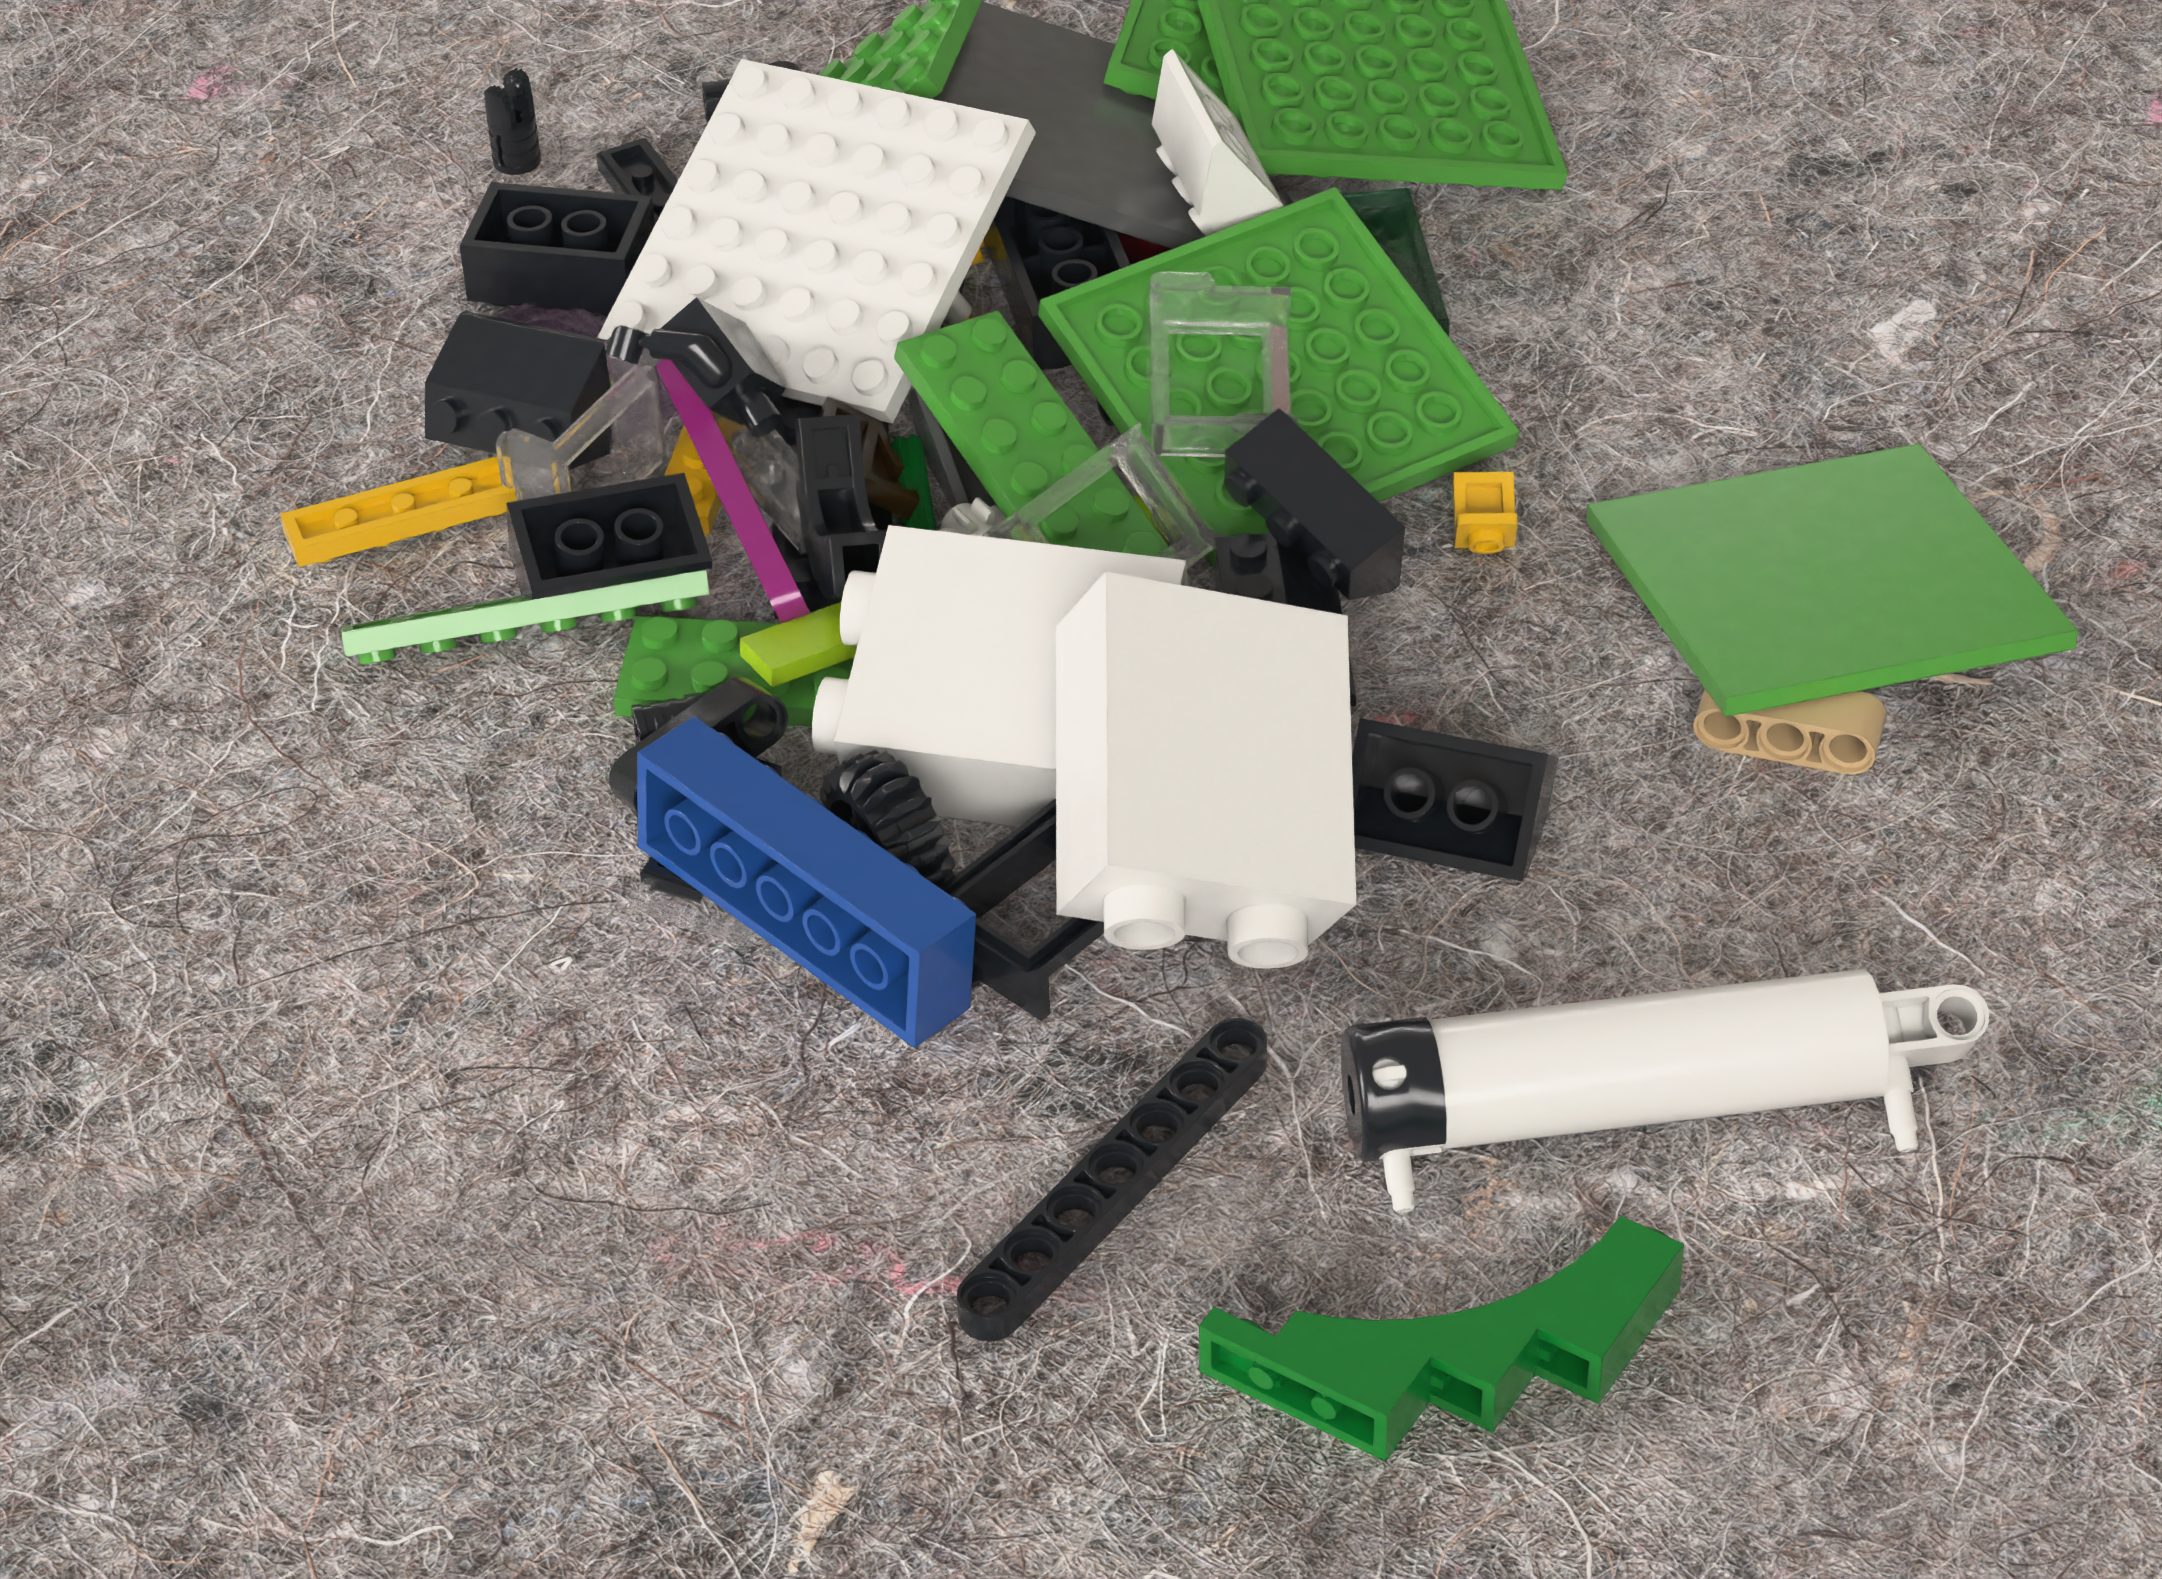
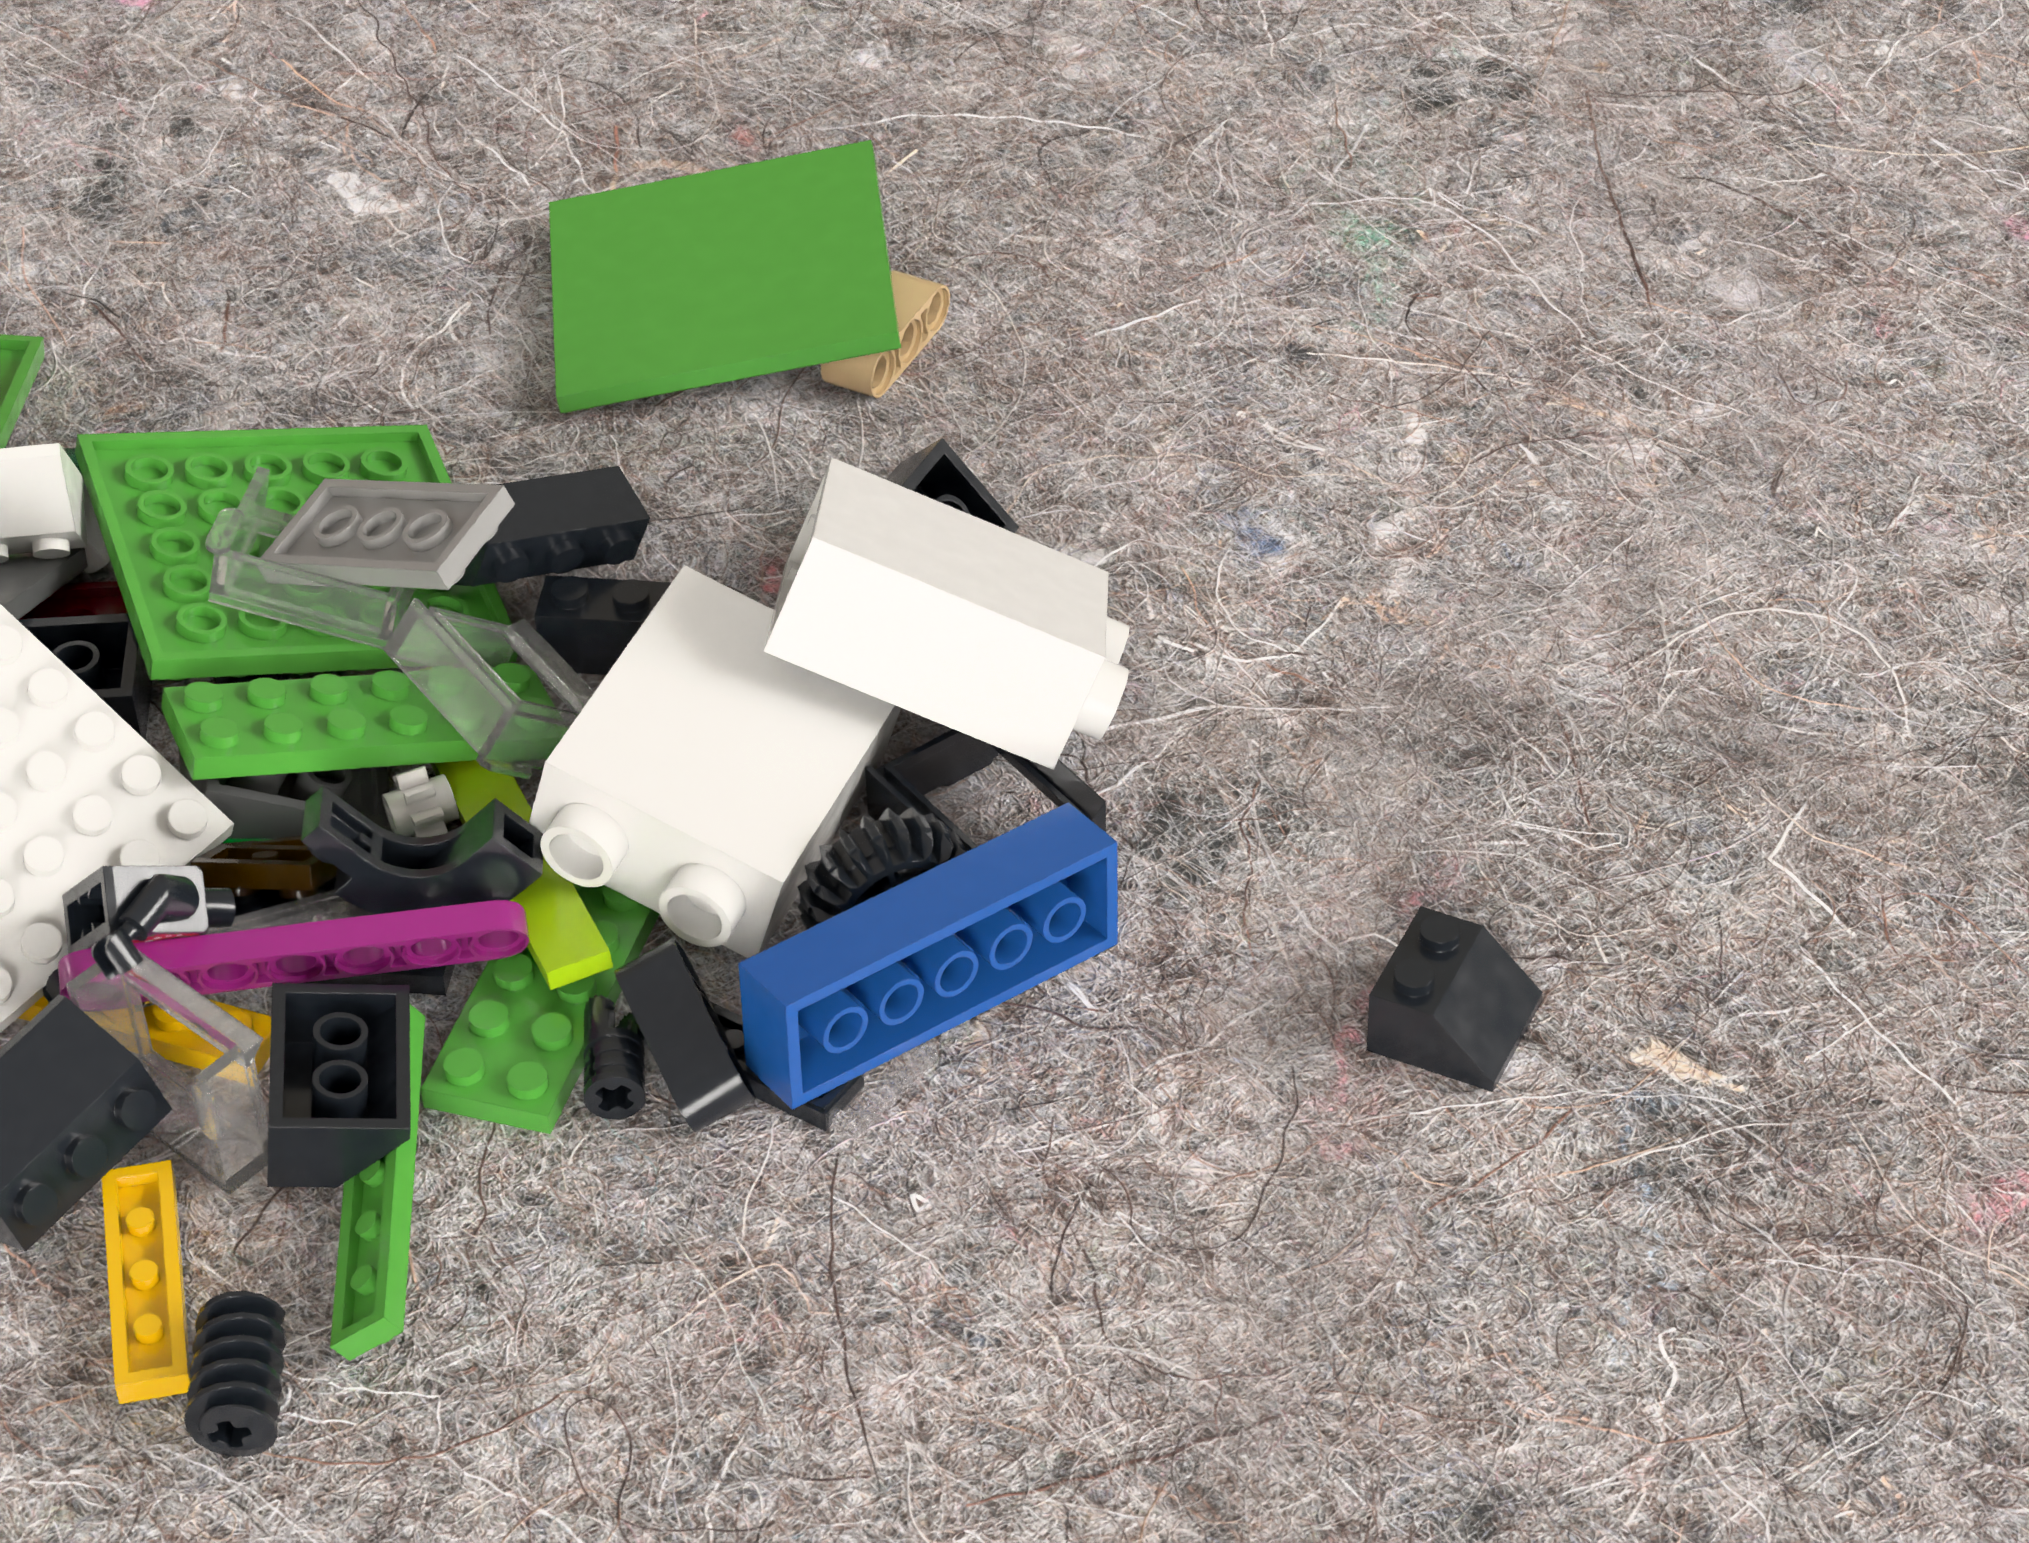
camera: 80 degrees left, 0 degrees up
black beam [957,1018,1267,1341] -> none
green arch [1199,1216,1684,1462] -> none
white piece [1341,969,1989,1213] -> none
yellow bracket [1453,471,1518,554] -> none
none -> black piece [184,1291,287,1457]
none -> light grey plate [257,479,515,590]
none -> black slope [1367,906,1543,1092]

